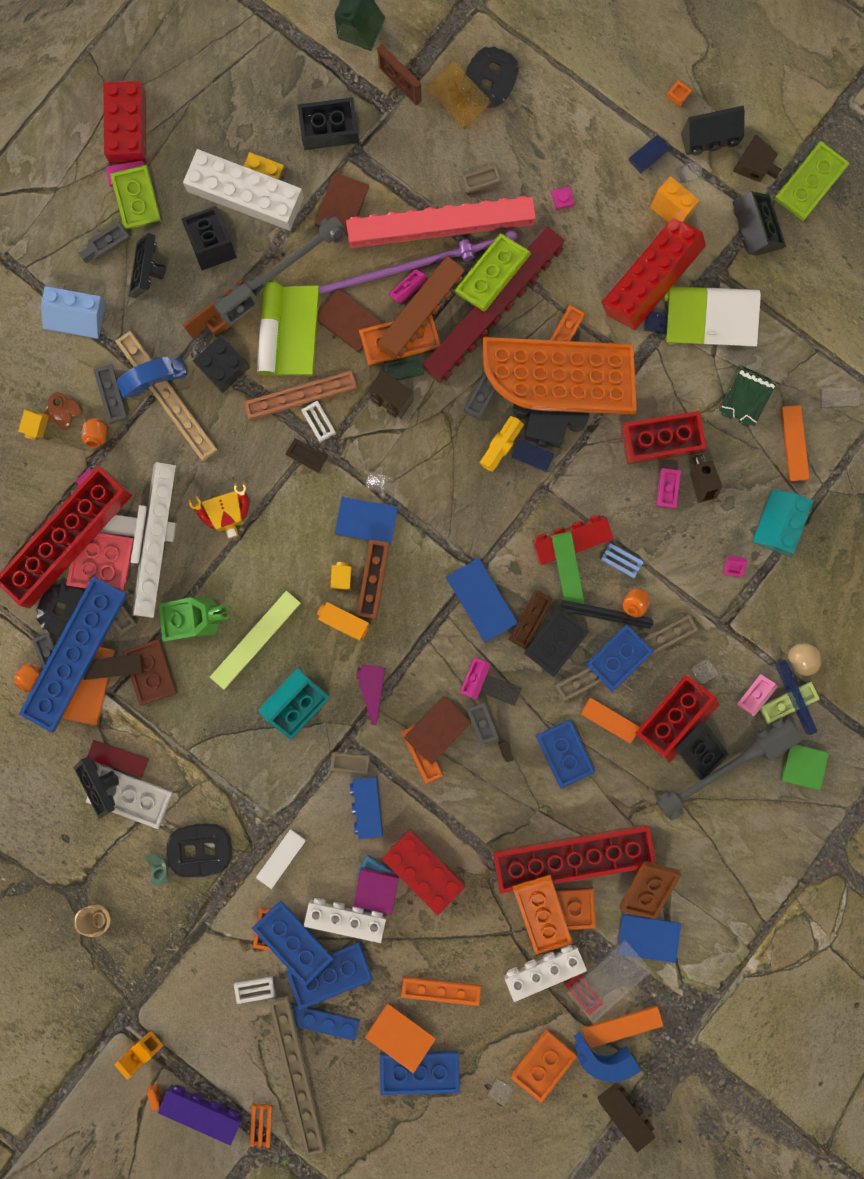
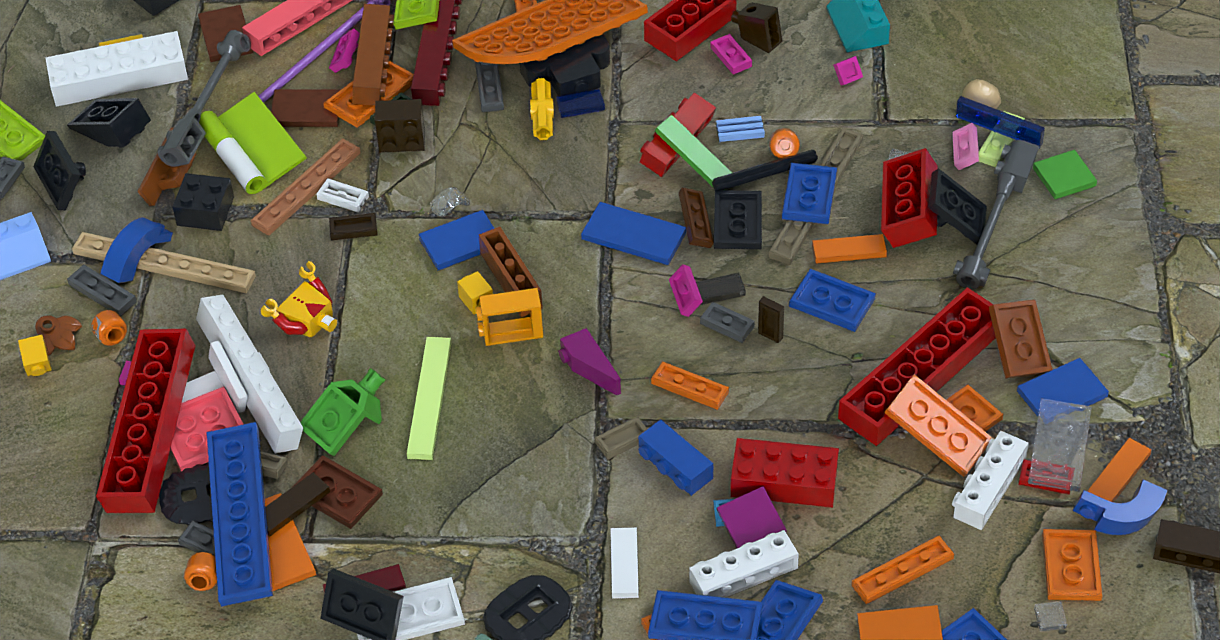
camera: 35 degrees left, 35 degrees down
teal slope [258,668,330,740] -> none
copper tile [404,696,471,765] -> none

